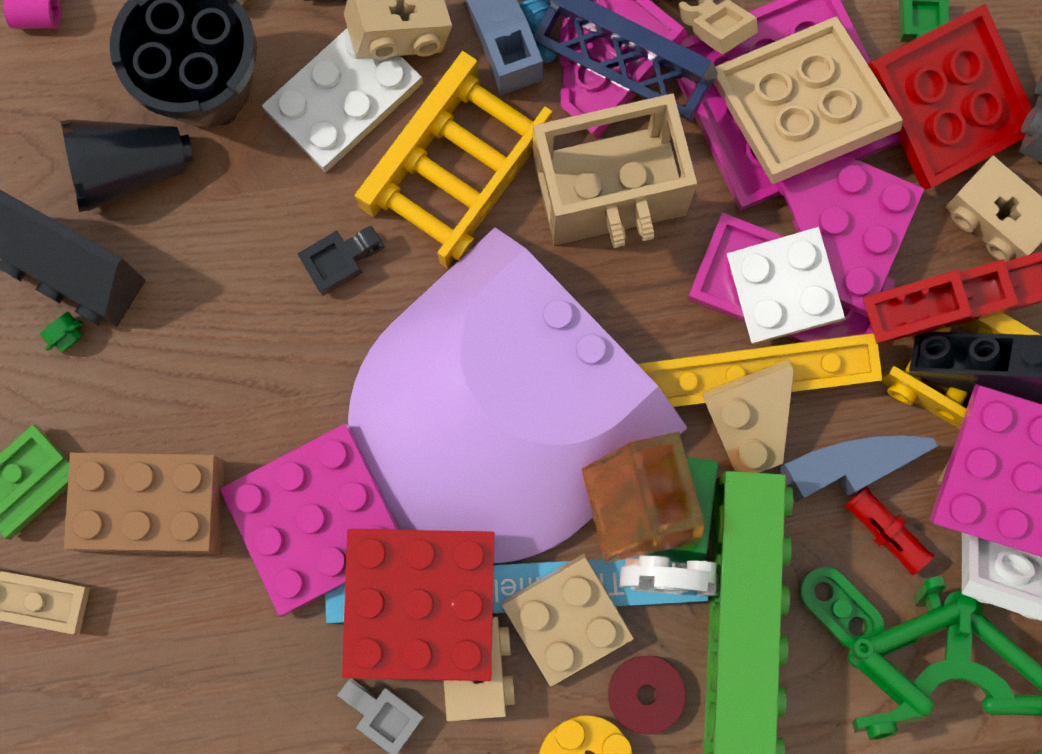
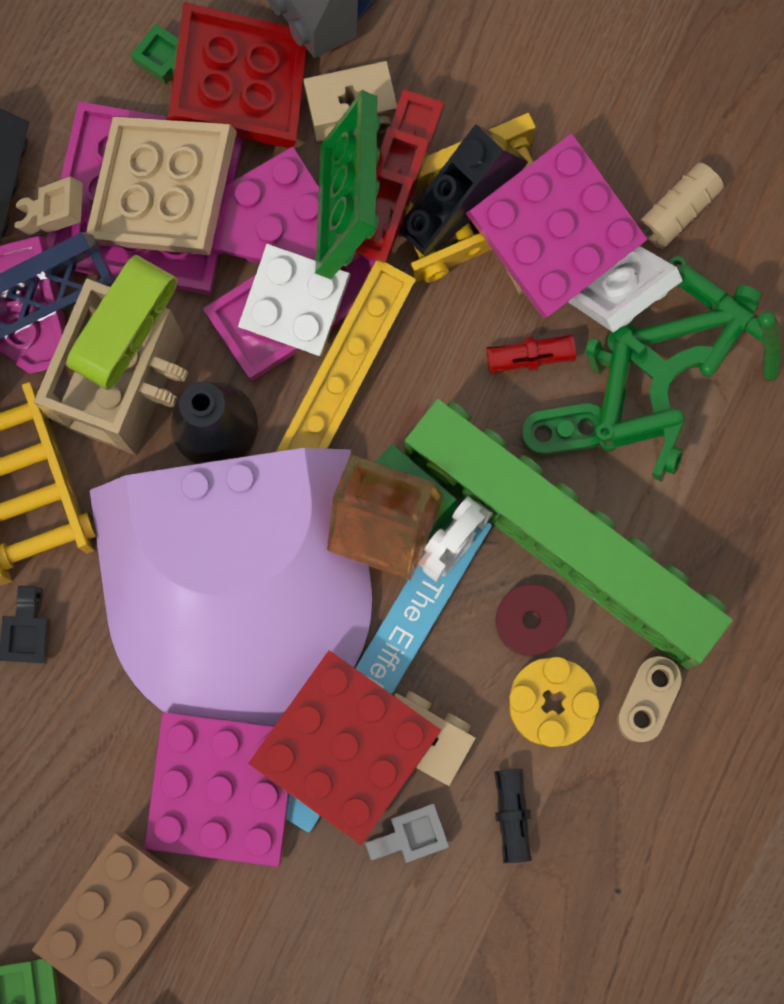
camera: 55 degrees left, 0 degrees up
tan plate [502,553,634,687] -> none
tan wing [703,359,794,473] -> none
sand blue slope [777,435,938,502] -> none
none -> lime beam [66,255,177,390]
none -> black cone [171,382,258,464]
none -> green plate [315,90,380,280]

